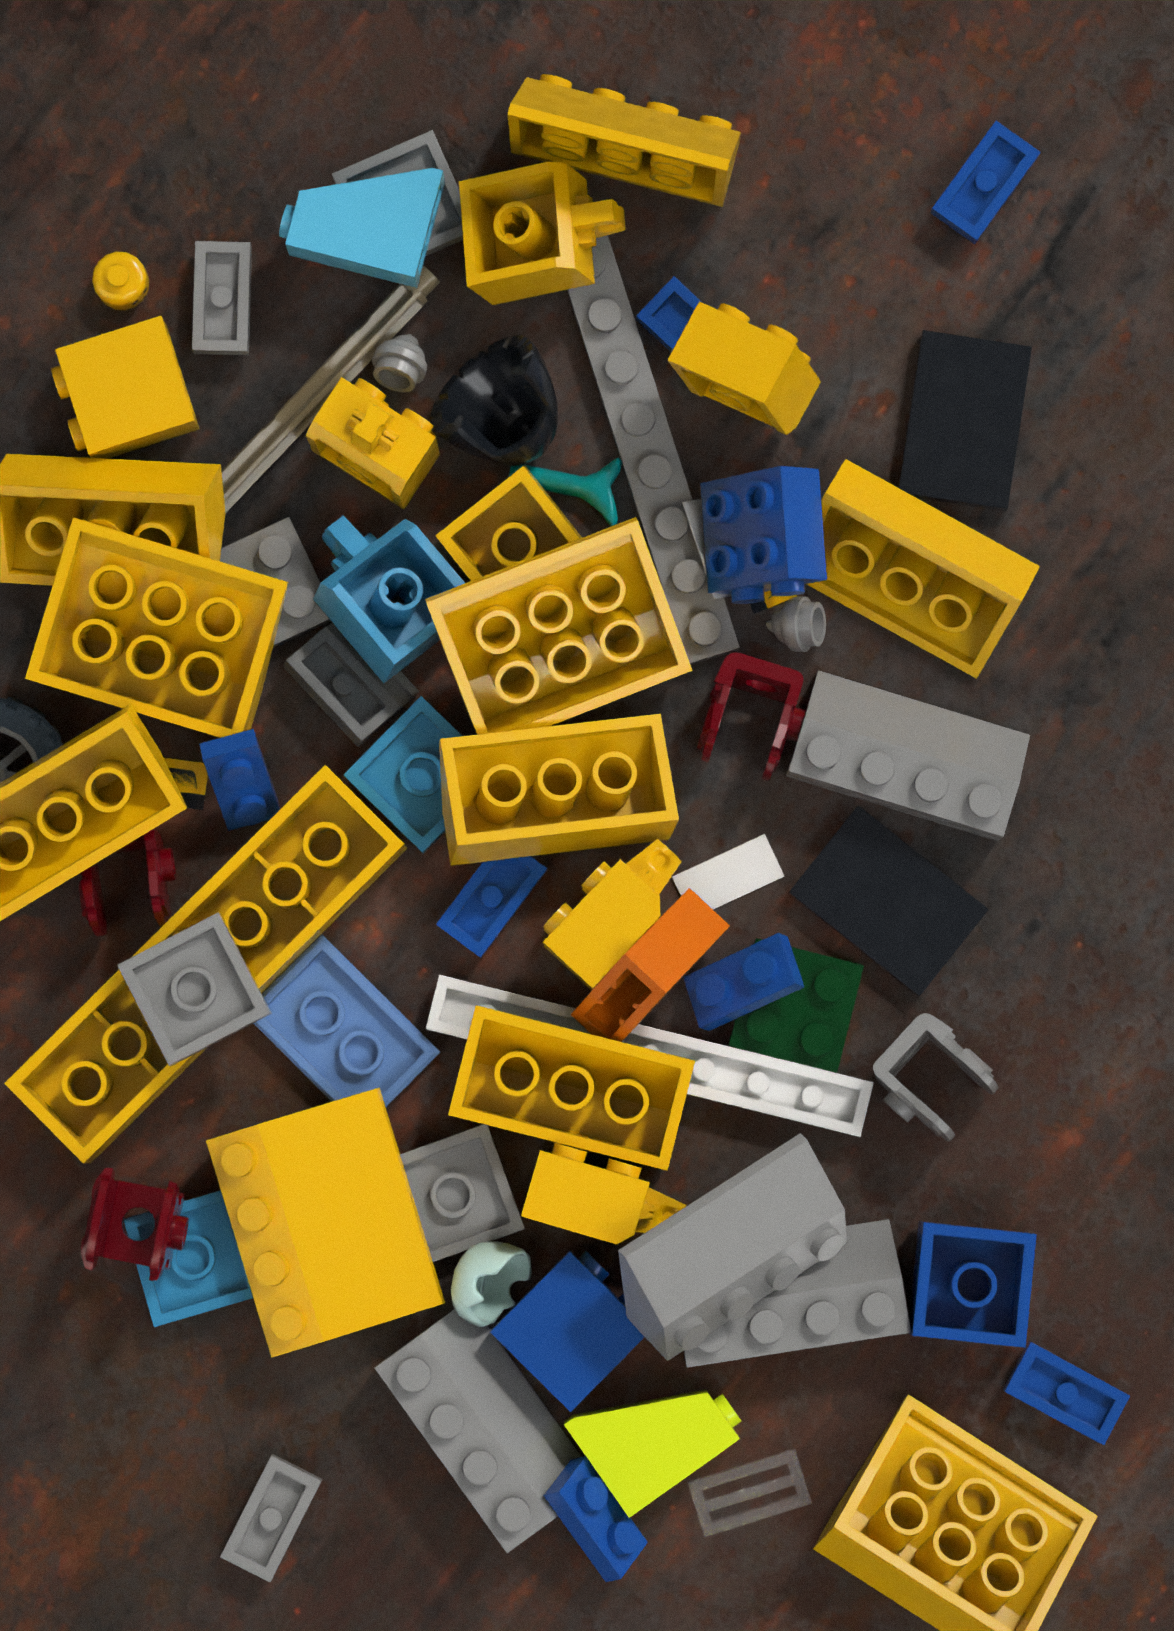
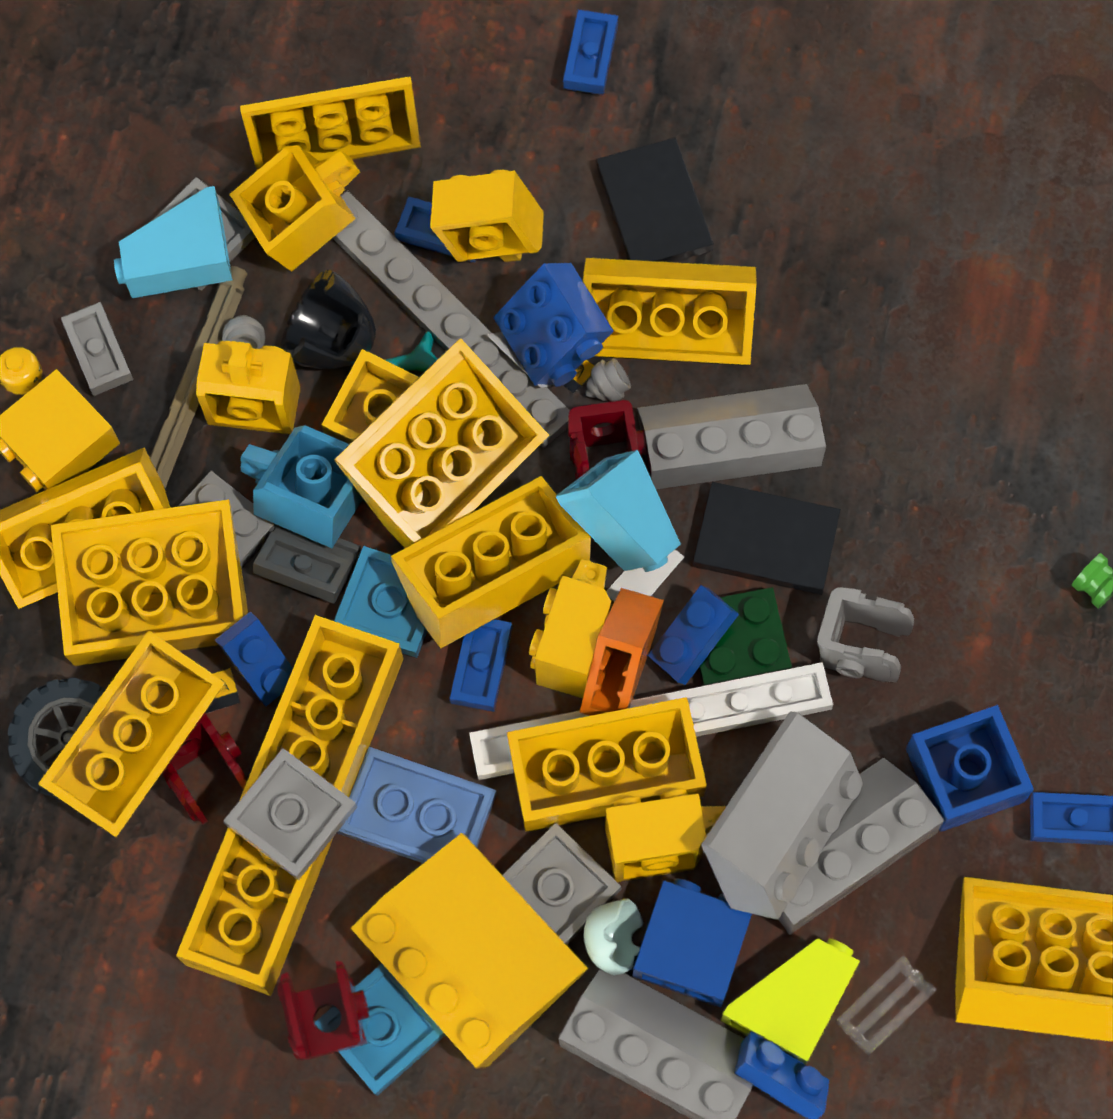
camera: 25 degrees left, 15 degrees down
none -> medium azure slope [556,450,681,572]

